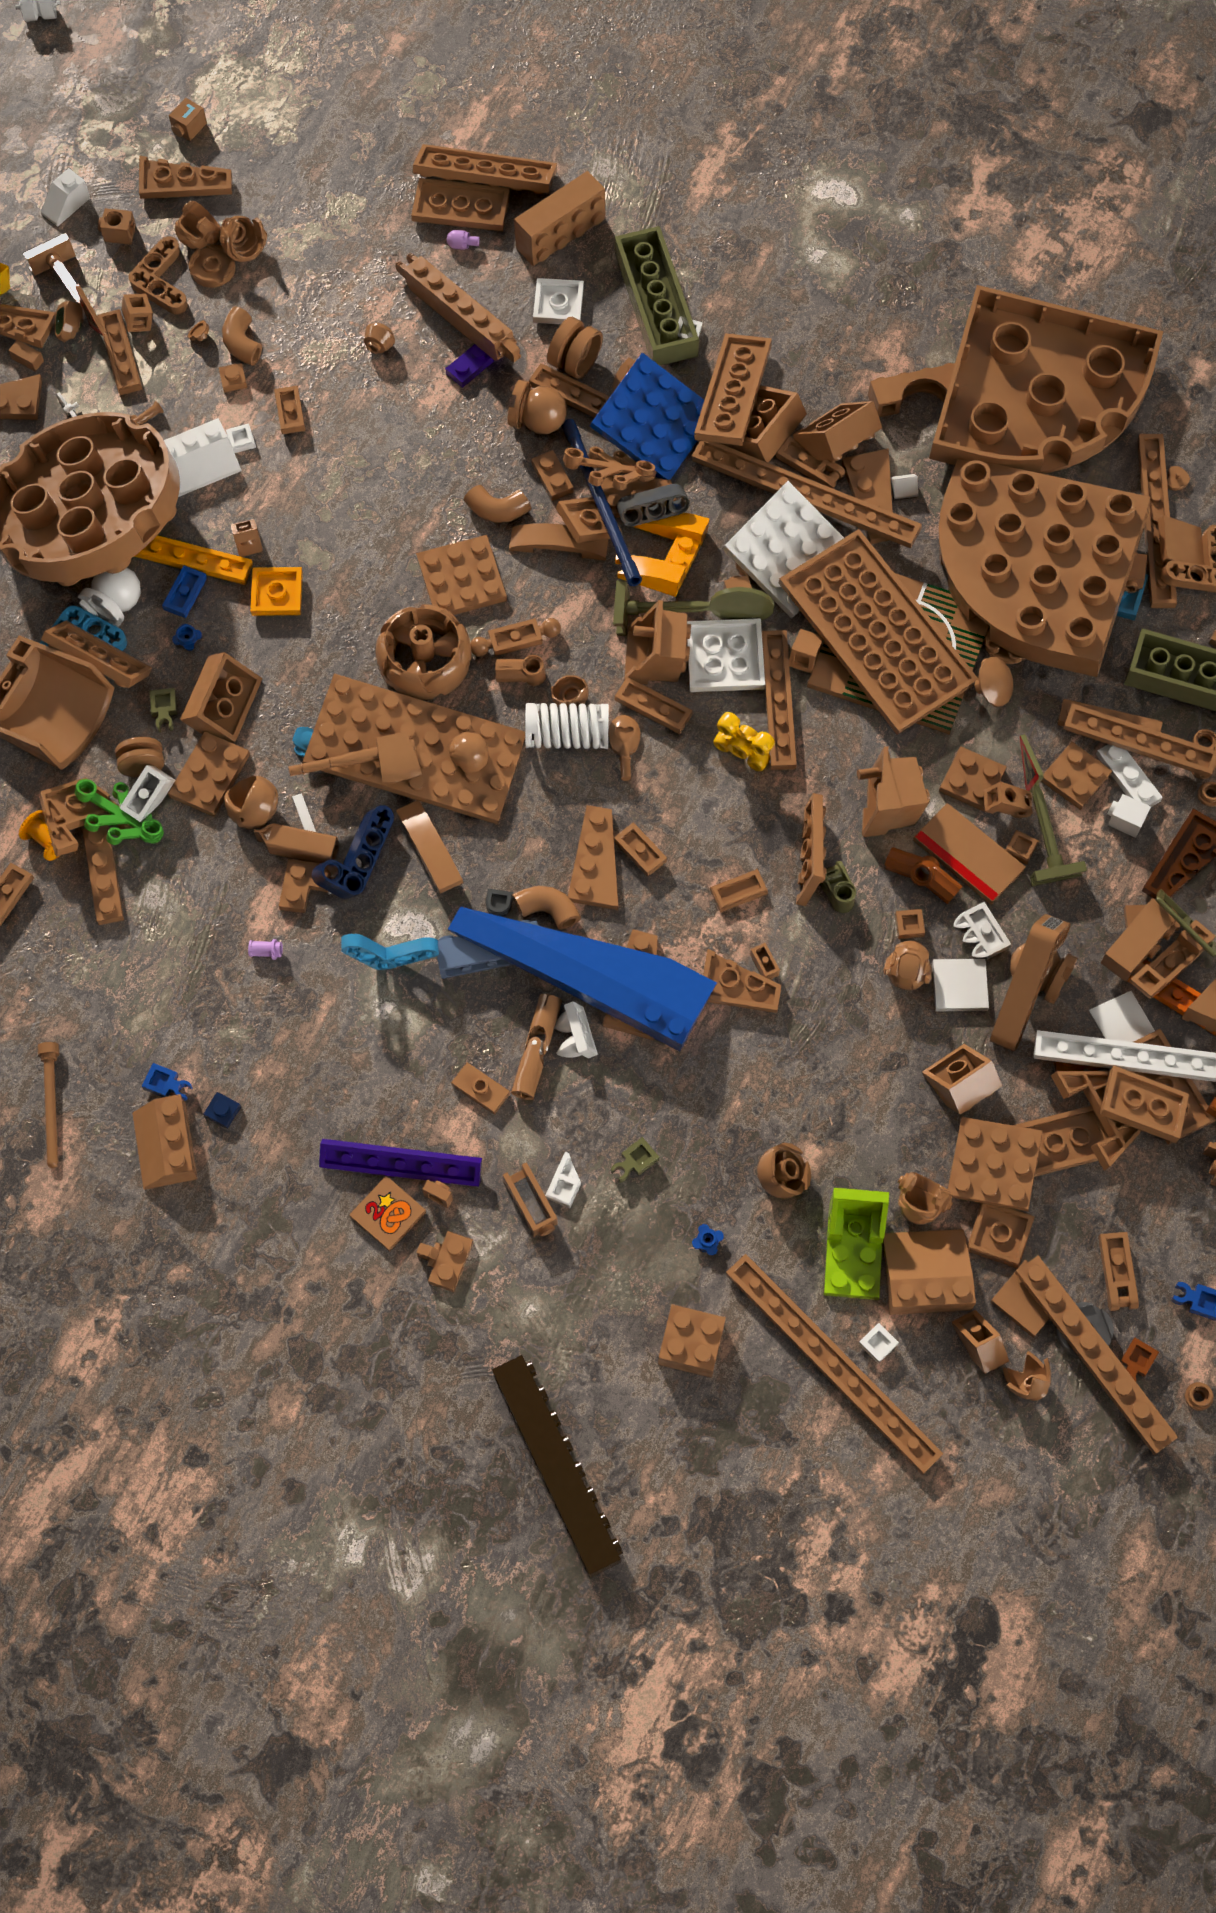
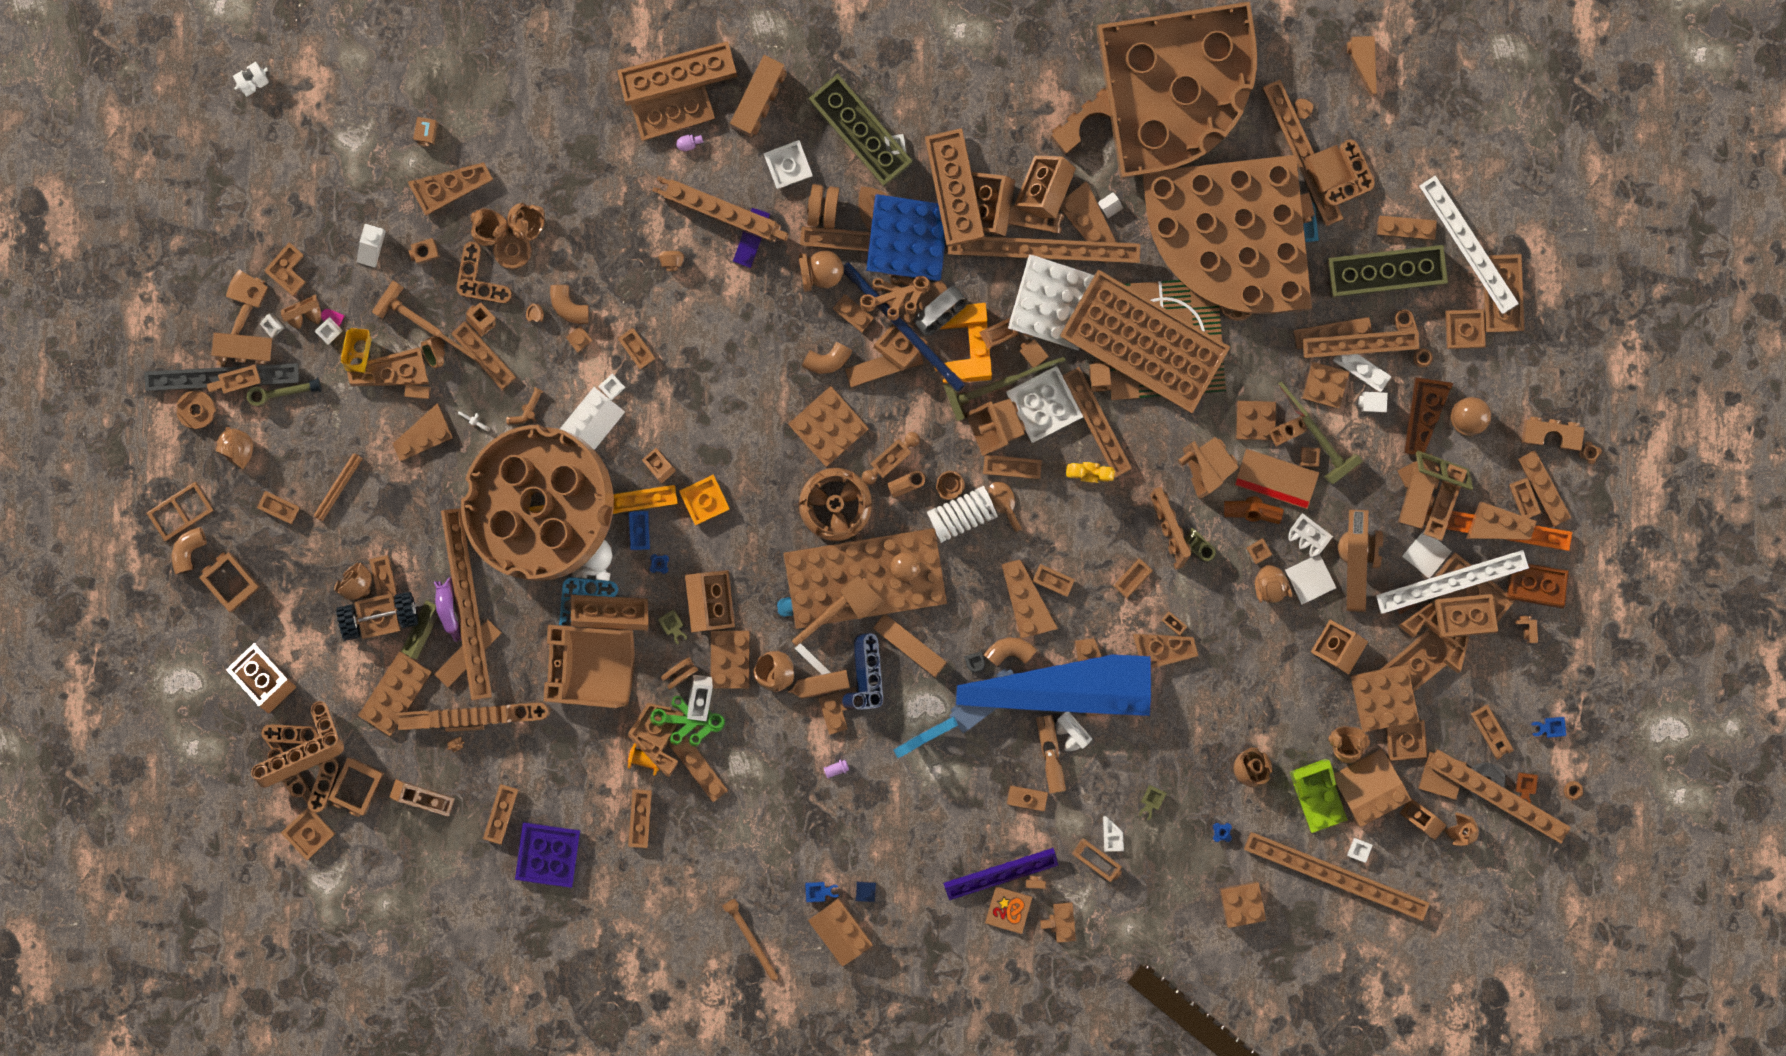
camera: 25 degrees left, 20 degrees up
medium nougat dish [975,657,1014,707] -> none
none -> medium nougat tile [979,318,1019,349]

